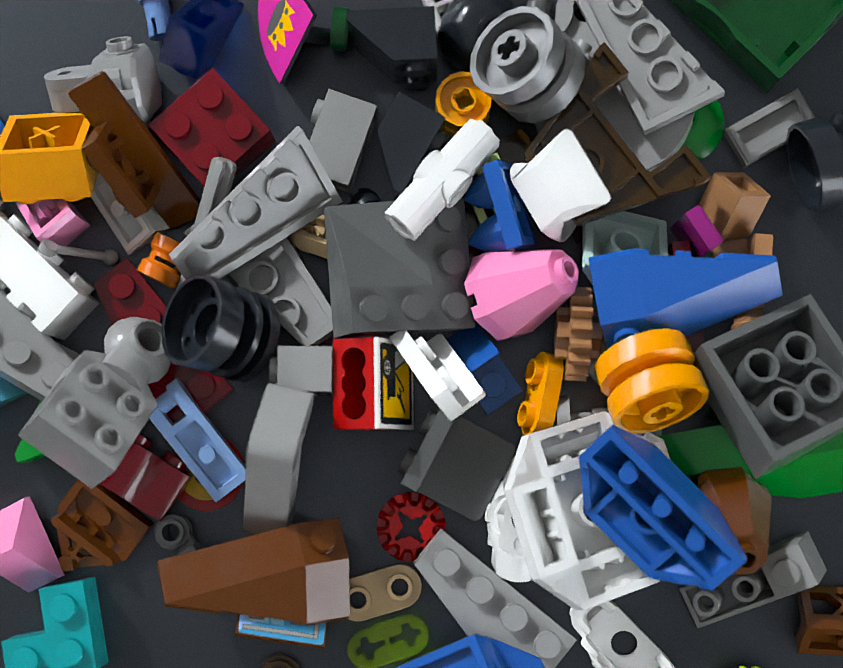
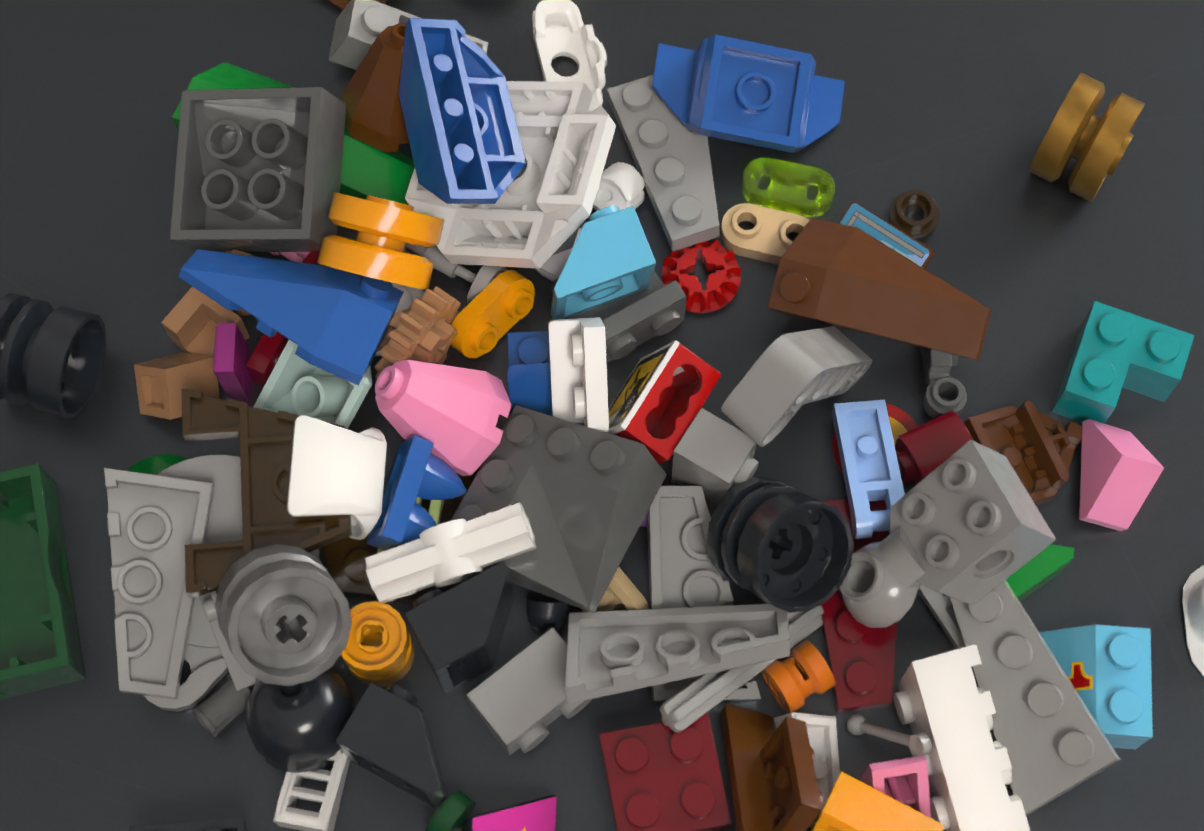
camera: 150 degrees left, 15 degrees down
light grey tile [723,89,816,168] -> none
none -> medium azure slope [551,205,656,320]

